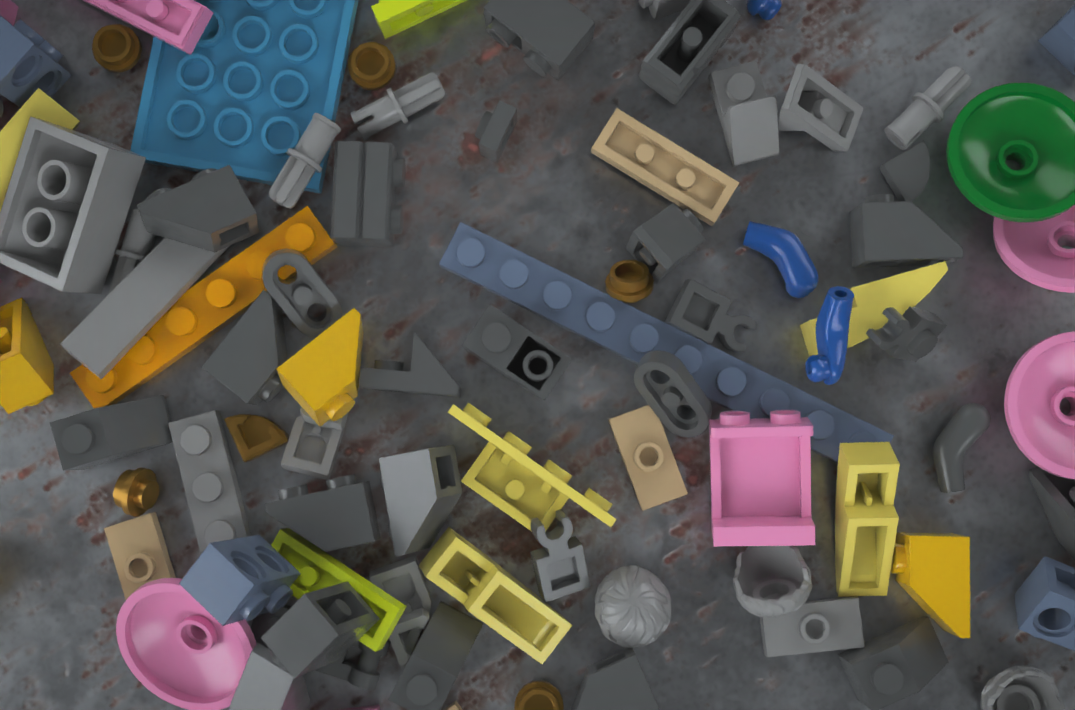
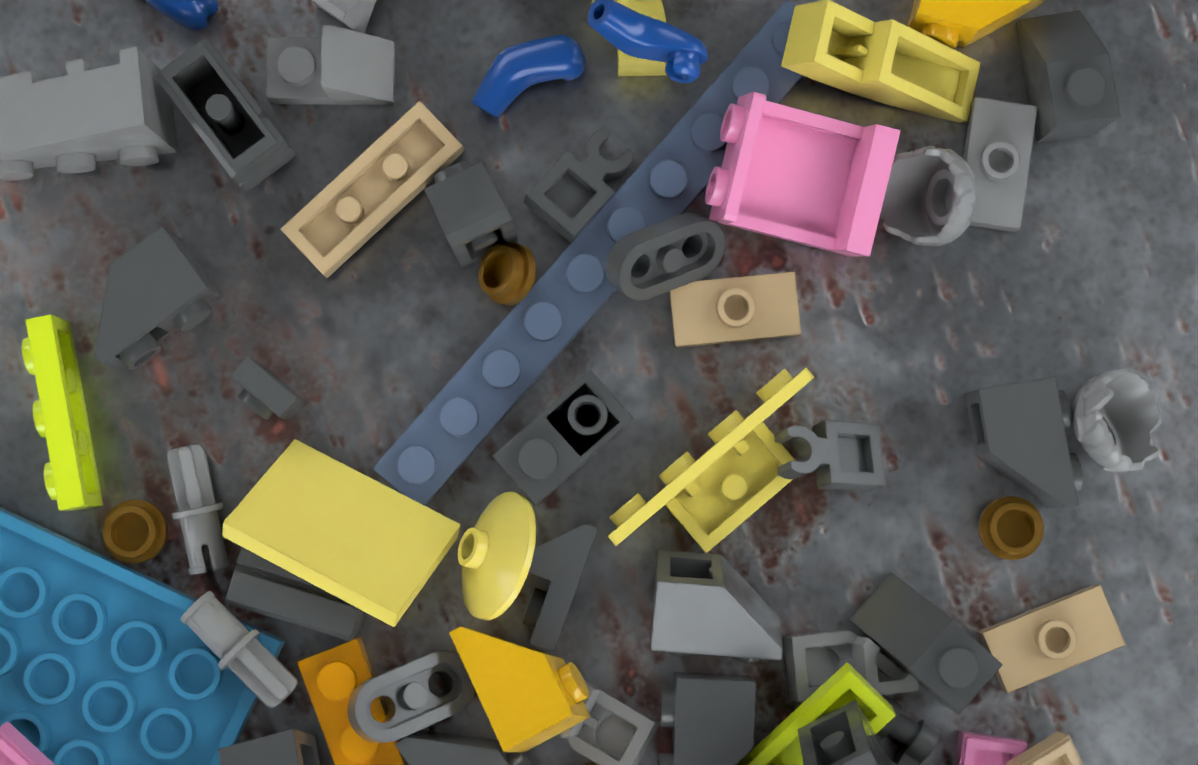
camera: 75 degrees left, 0 degrees up
light yellow slope [419,527,573,665] -> none
light grey hair [594,565,672,648] -> none
none -> light yellow tile [222,439,461,627]
none -> light yellow dish [458,491,536,620]

